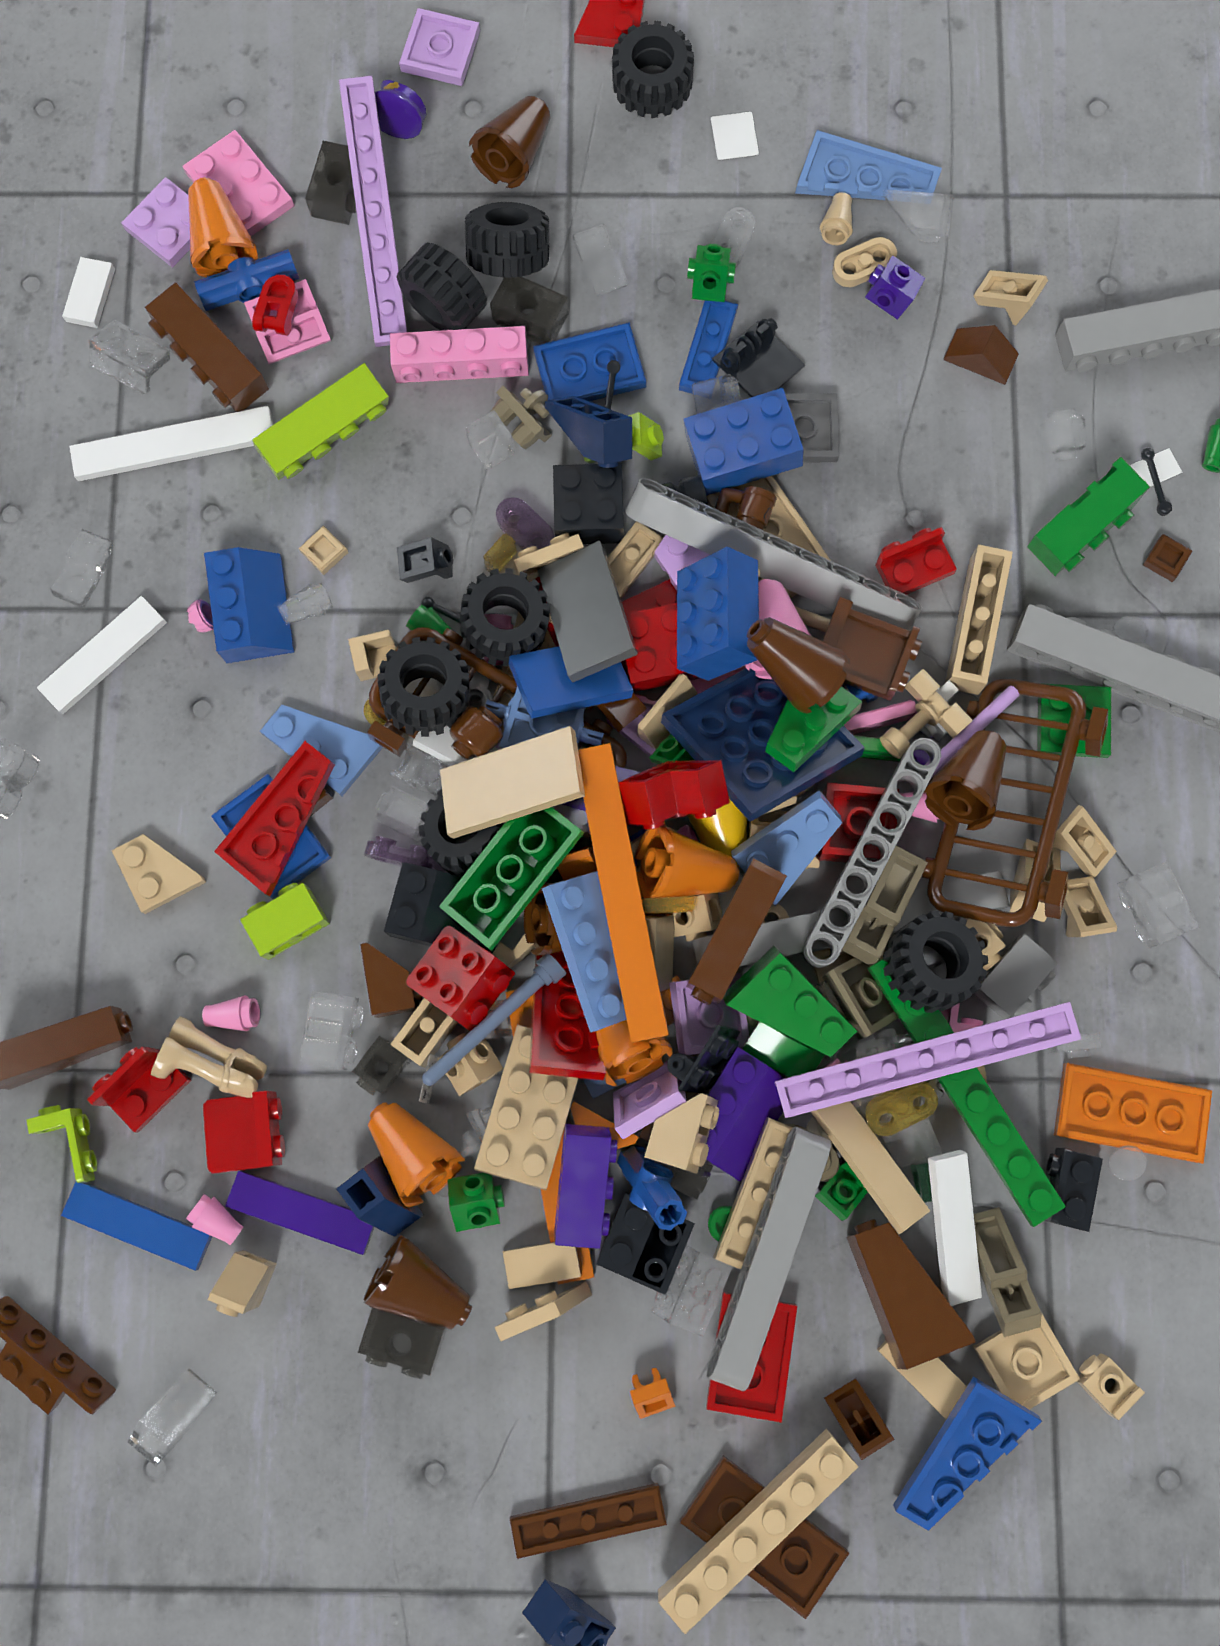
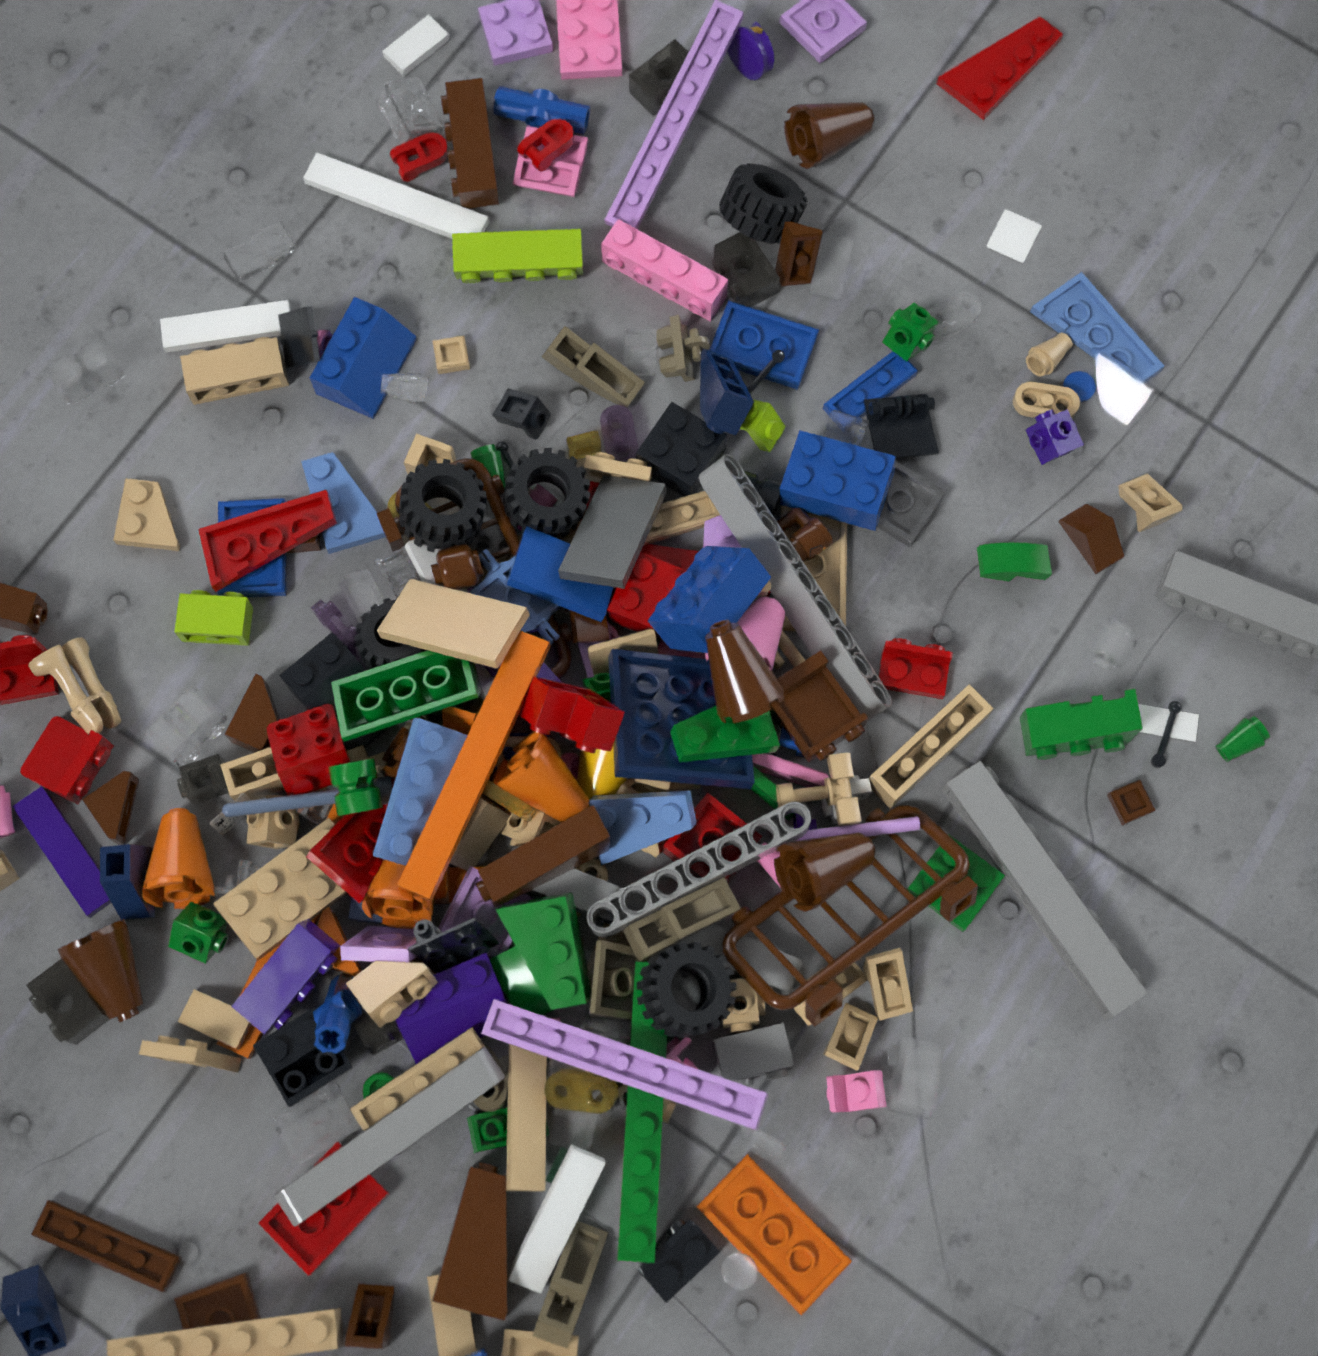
camera: 30 degrees right, 5 degrees down
orange cone [188,177,258,278] -> none
bright pink cone [202,995,260,1031] -> none
black tyre [396,242,487,331] -> none
black tyre [612,21,694,118] -> none
orange tile [630,1368,675,1419] -> none
none -> reddish brown slope [82,771,139,845]
none -> tan brick [180,337,289,405]
none -> black piece [278,306,320,368]
none -> green wheel [329,758,383,816]
none -> red plate [389,132,448,182]
none -> dark tan slope [541,326,645,409]
none -> reddish brown slope [775,221,823,286]
none -> bright pink bracket [826,1070,887,1113]
none -> green slope [977,542,1052,582]
none -> blue piece [1063,371,1096,402]

